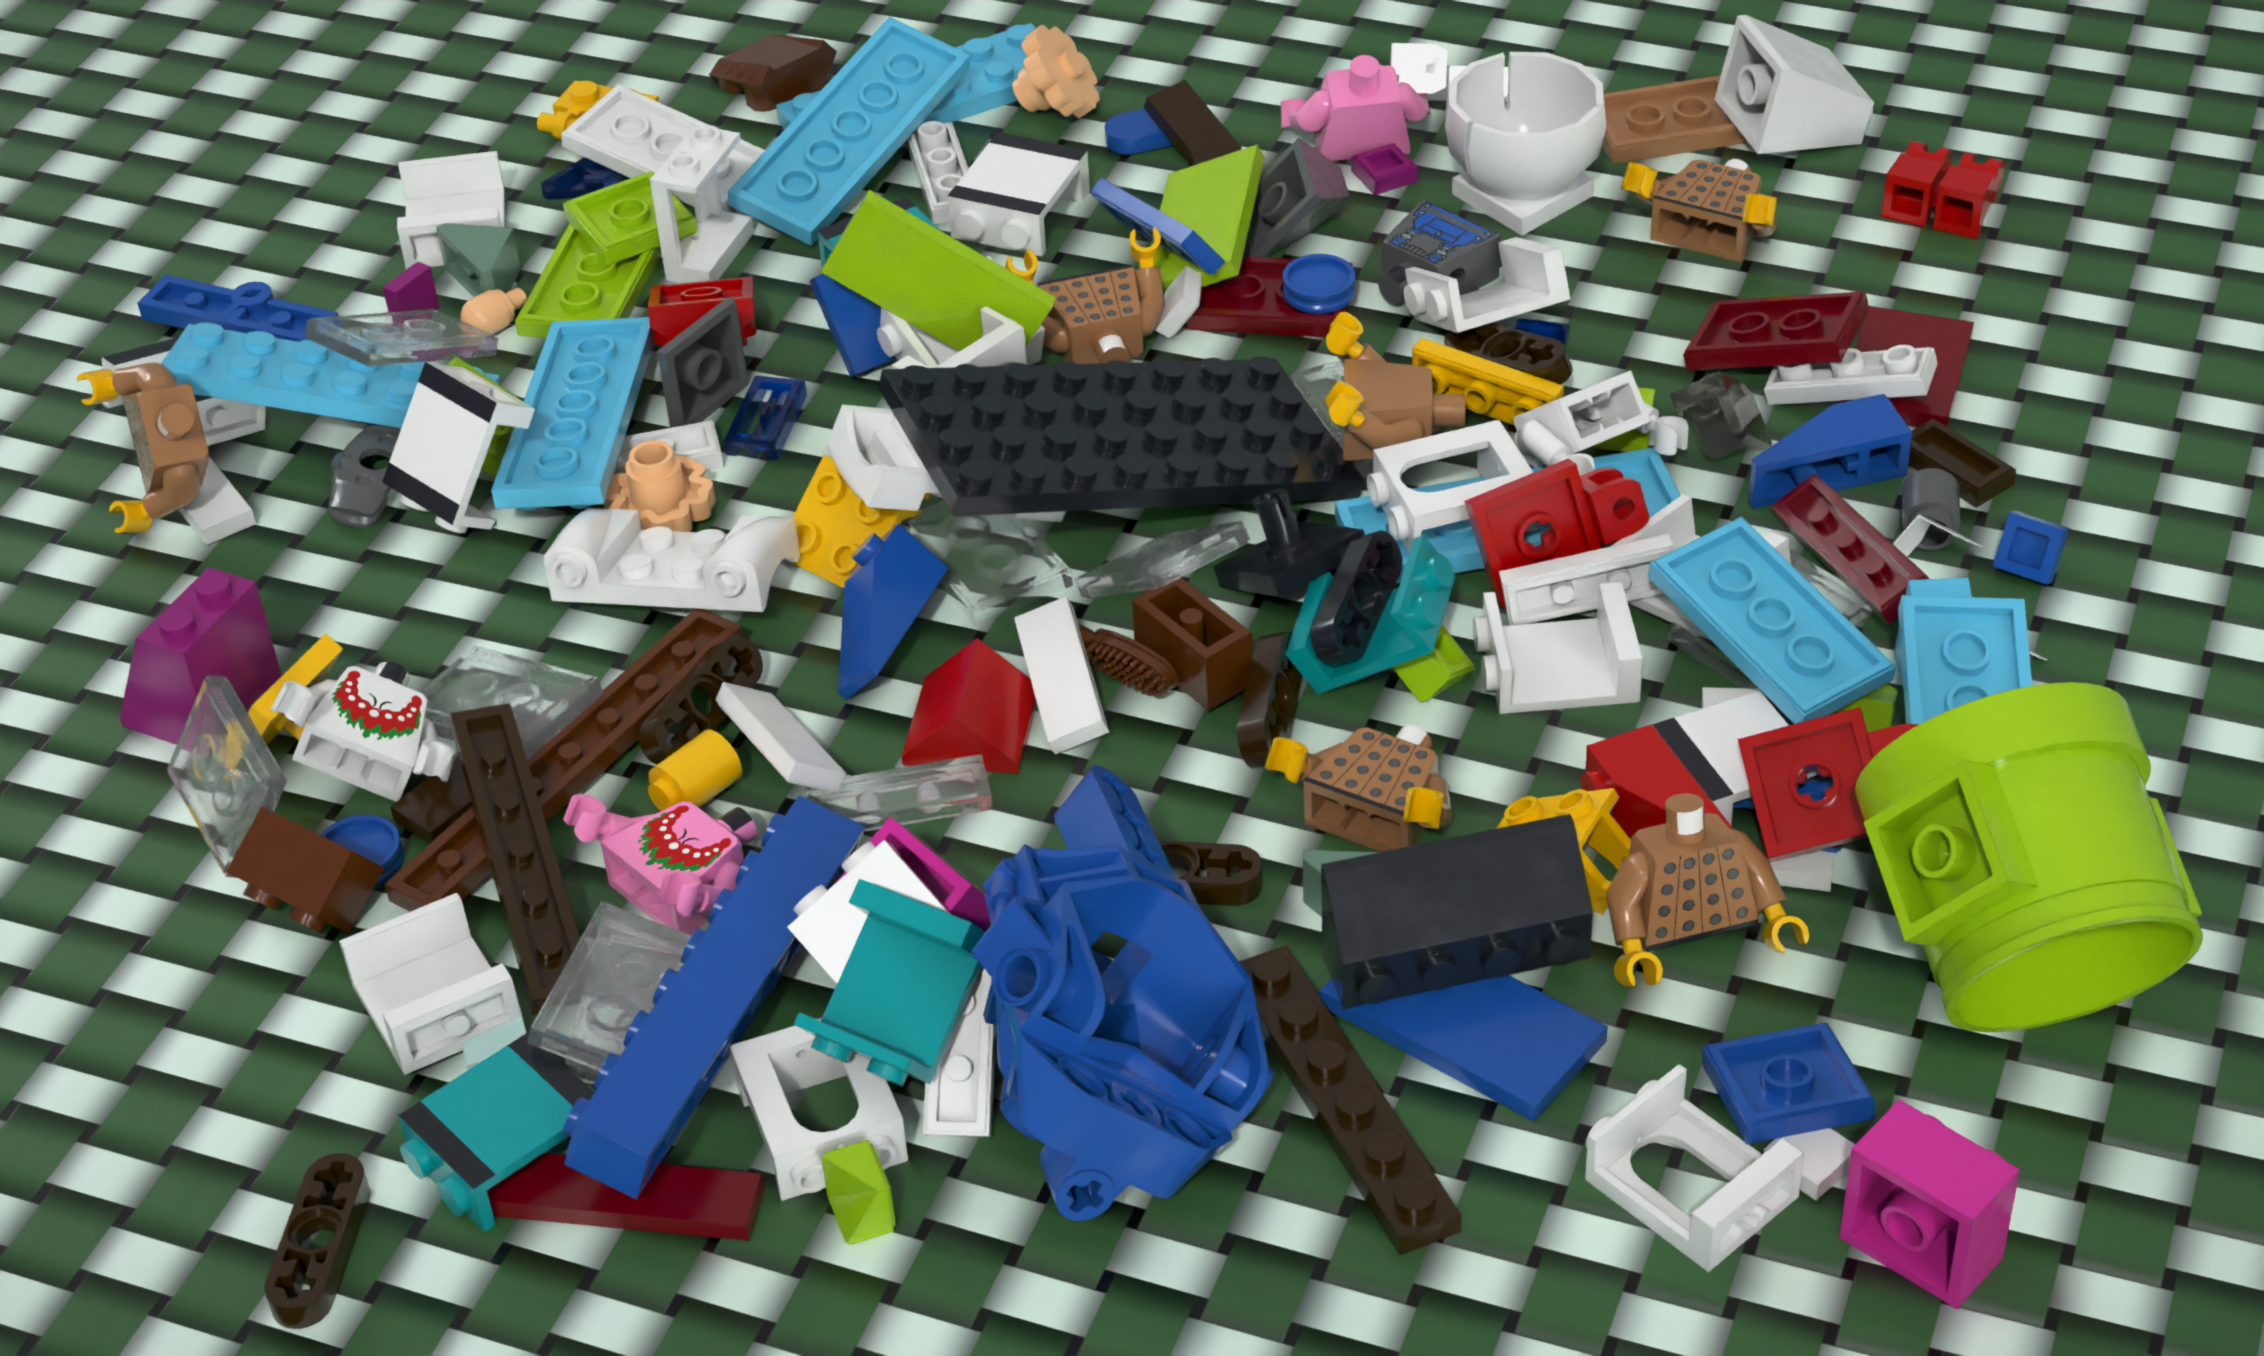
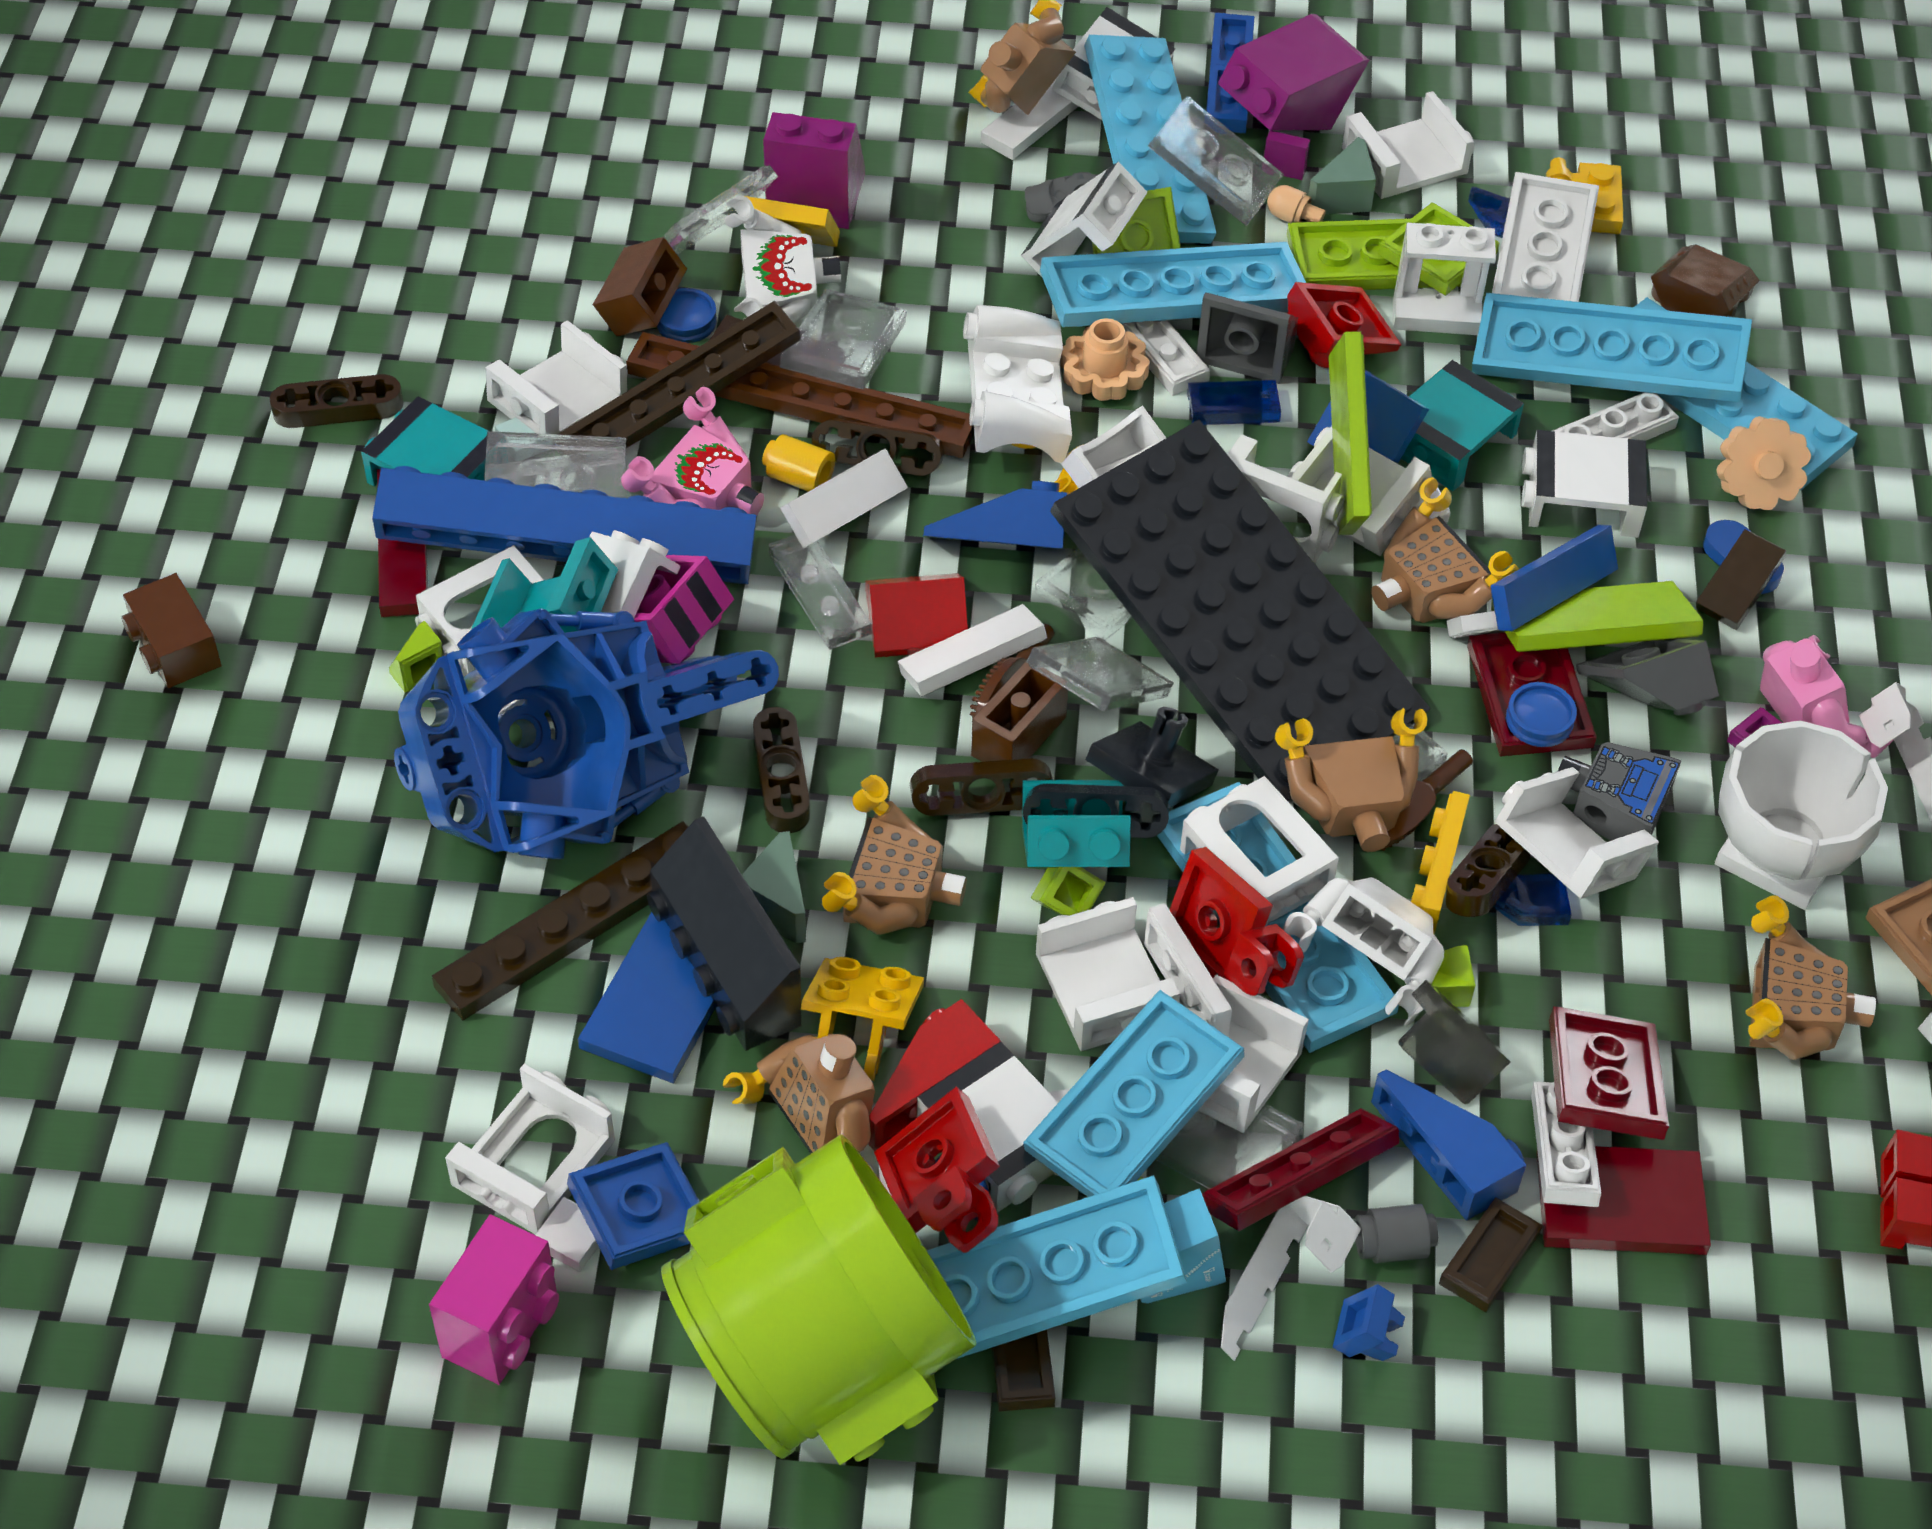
camera: 70 degrees right, 10 degrees up
none -> magenta slope [1218,14,1370,131]

